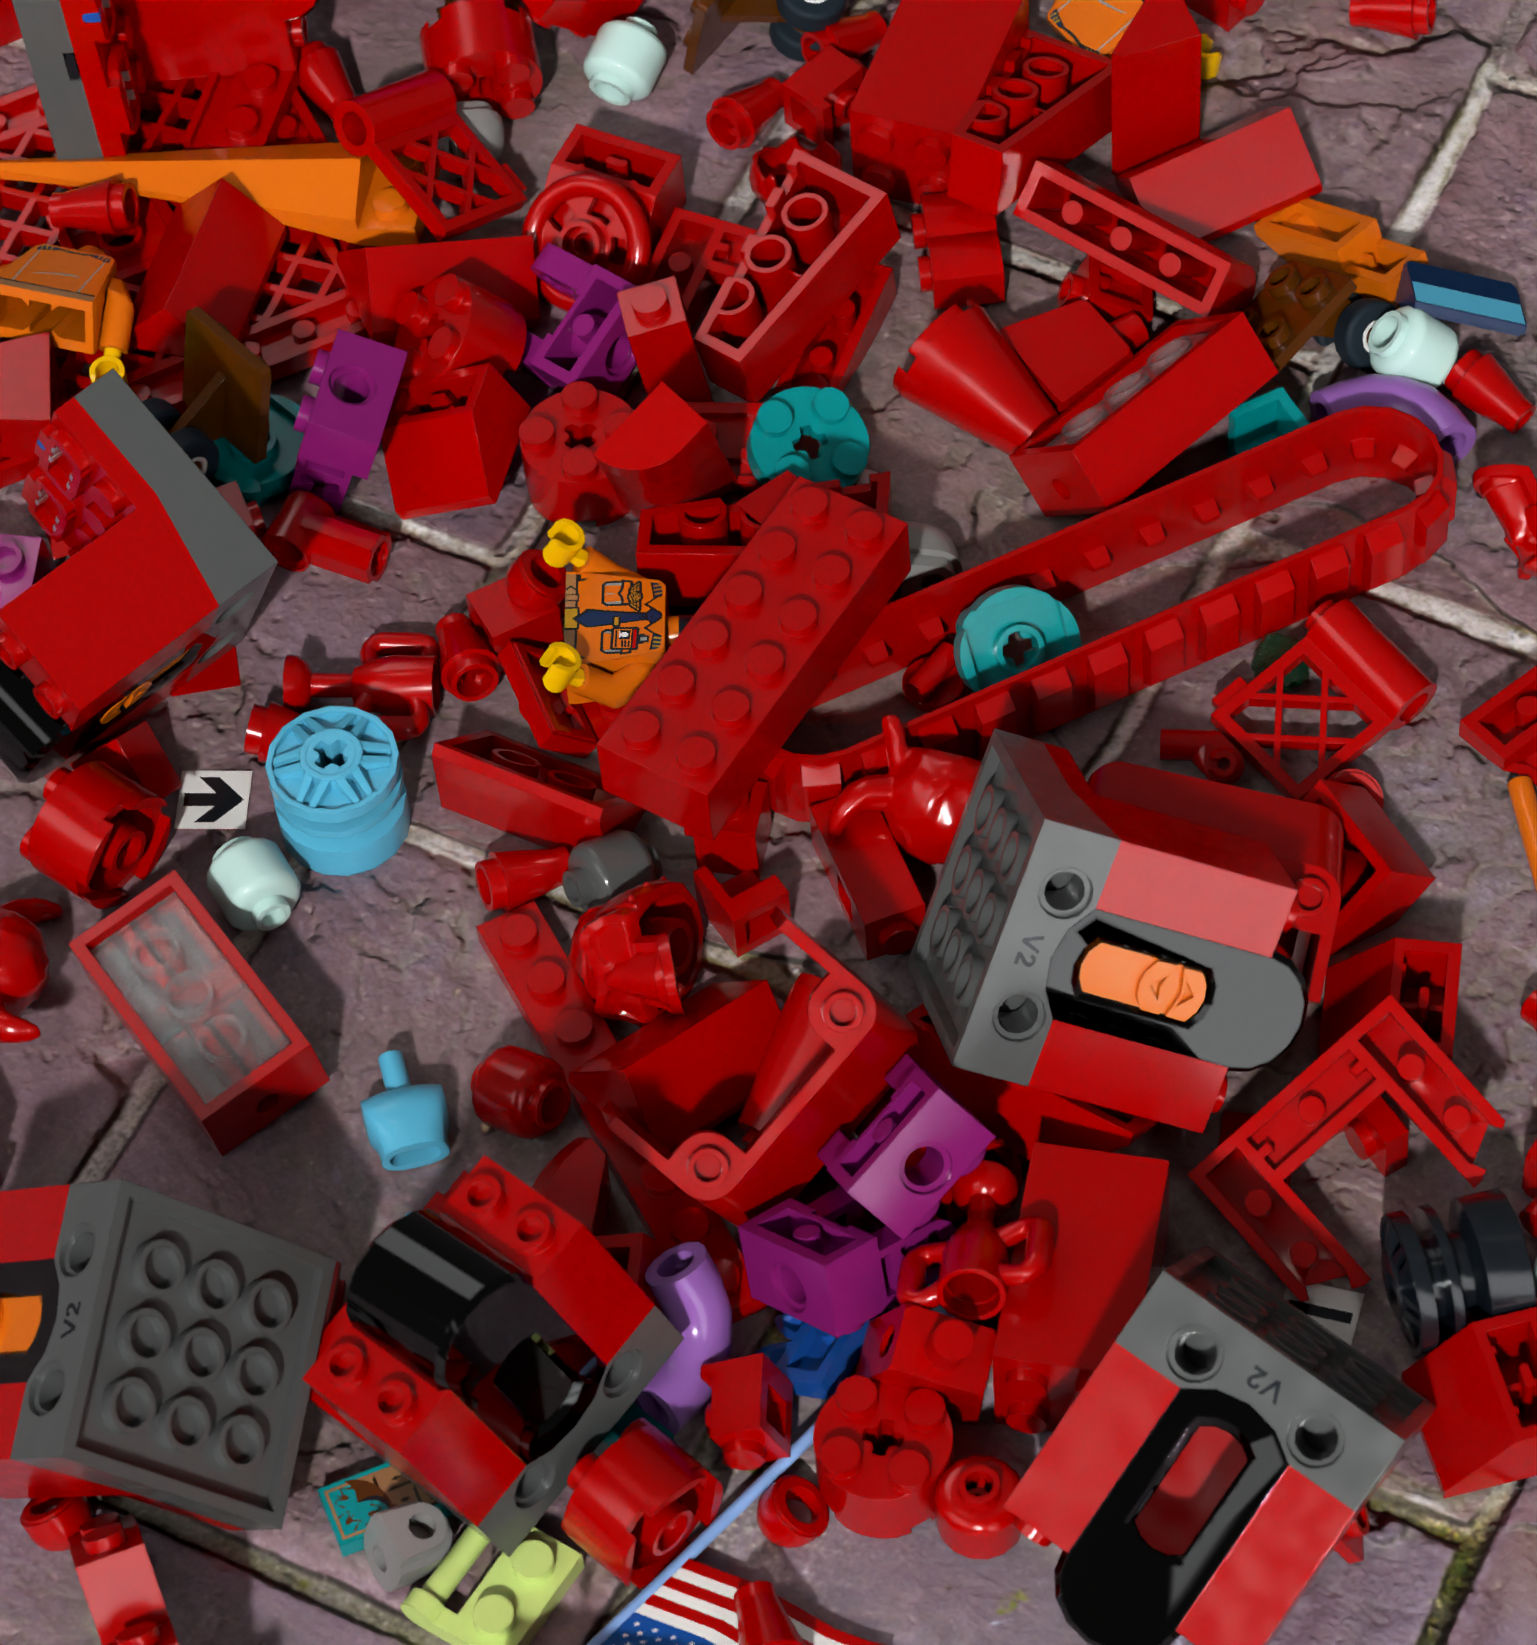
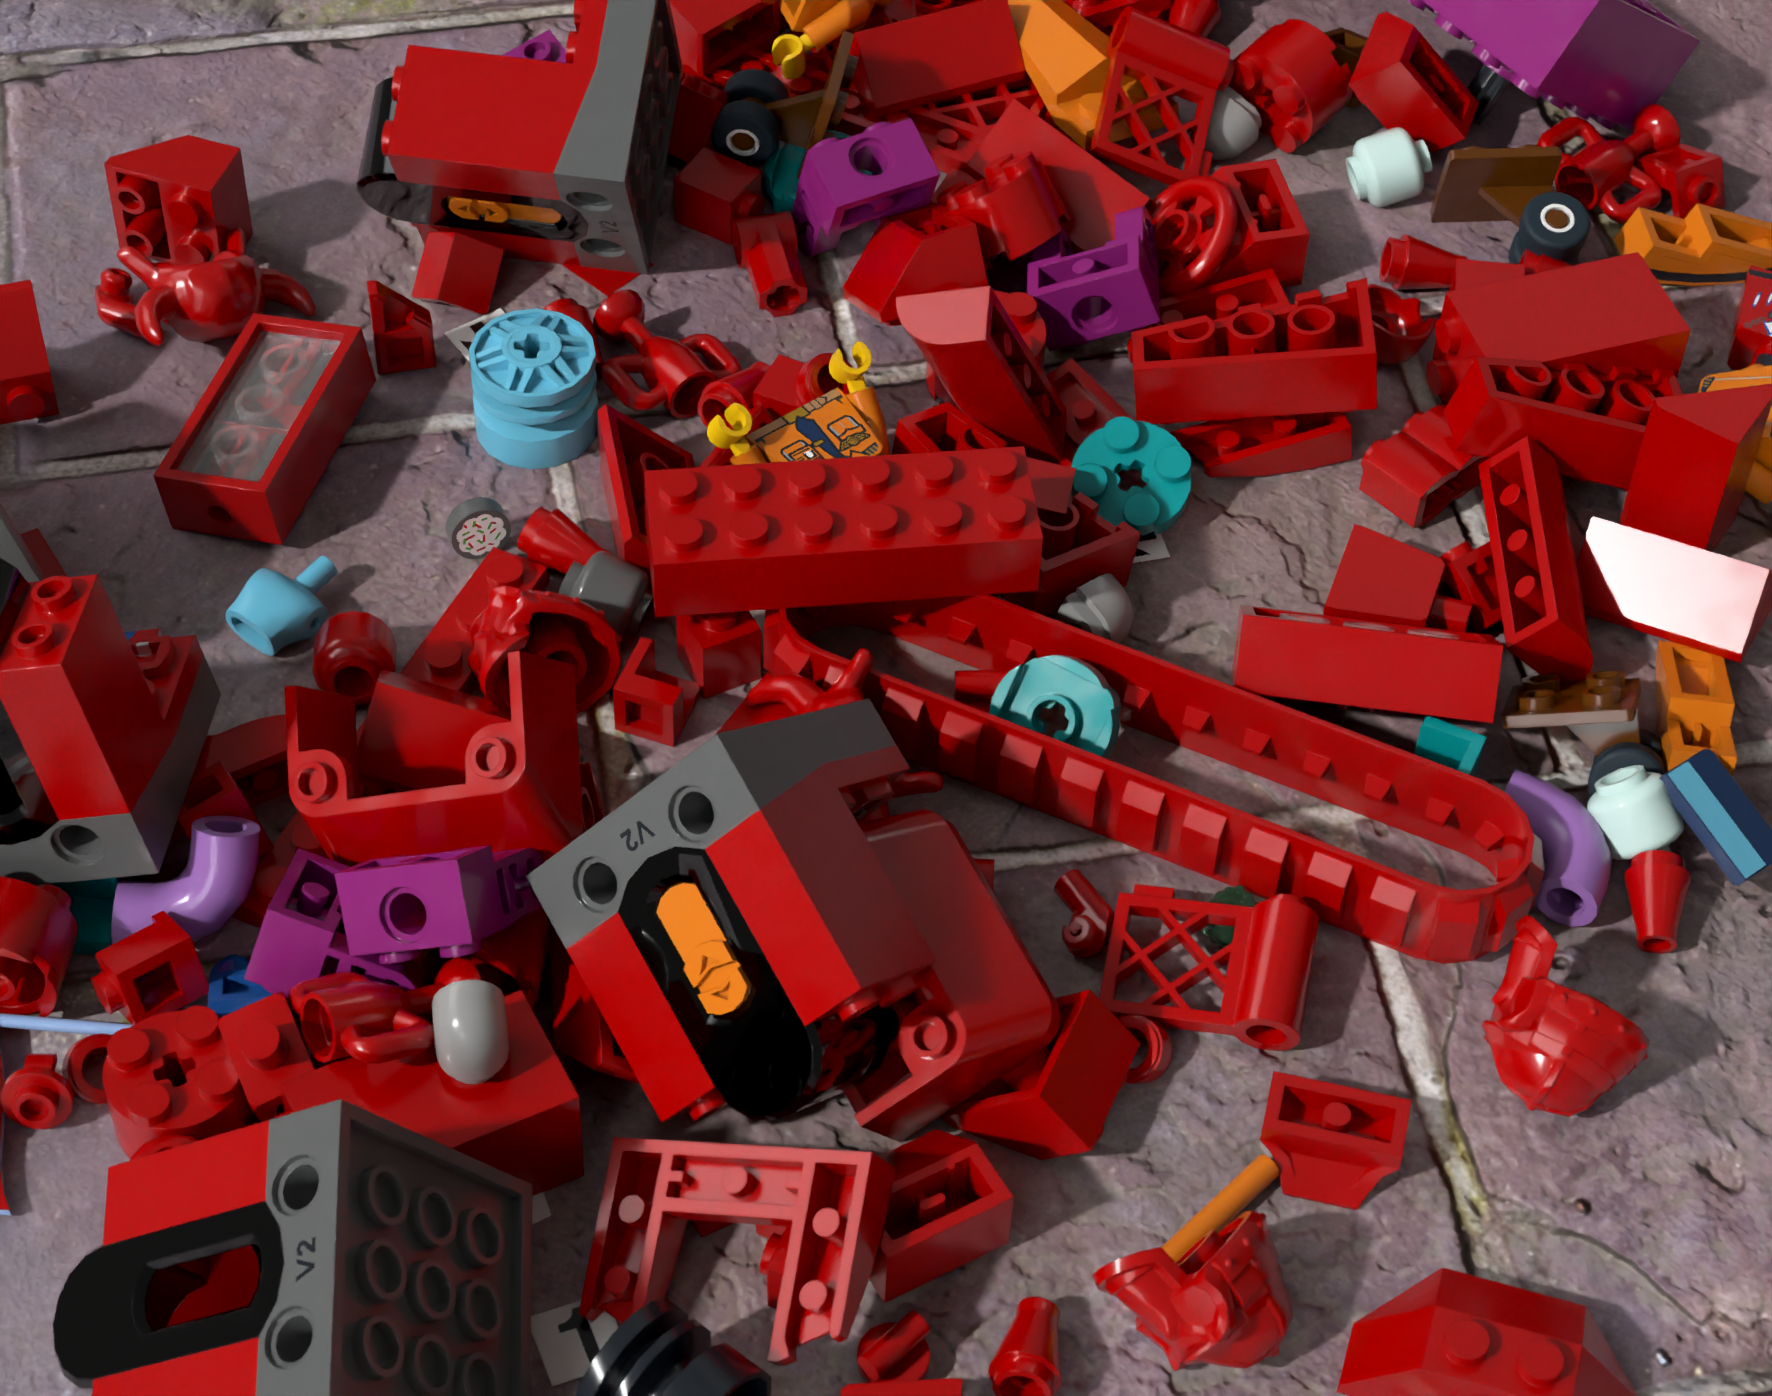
camera: 45 degrees right, 5 degrees down
red brick [20,760,171,909] -> none
light aqua head [206,836,301,931] -> none
red brick [616,276,713,402] -> none
red cone [893,298,1059,456] -> none
none -> red plate [1,1053,74,1129]
none -> red tile [367,280,436,375]
none -> light grey piece [432,980,509,1084]
none -> tile [446,497,511,559]
none -> red plate [856,1311,930,1383]

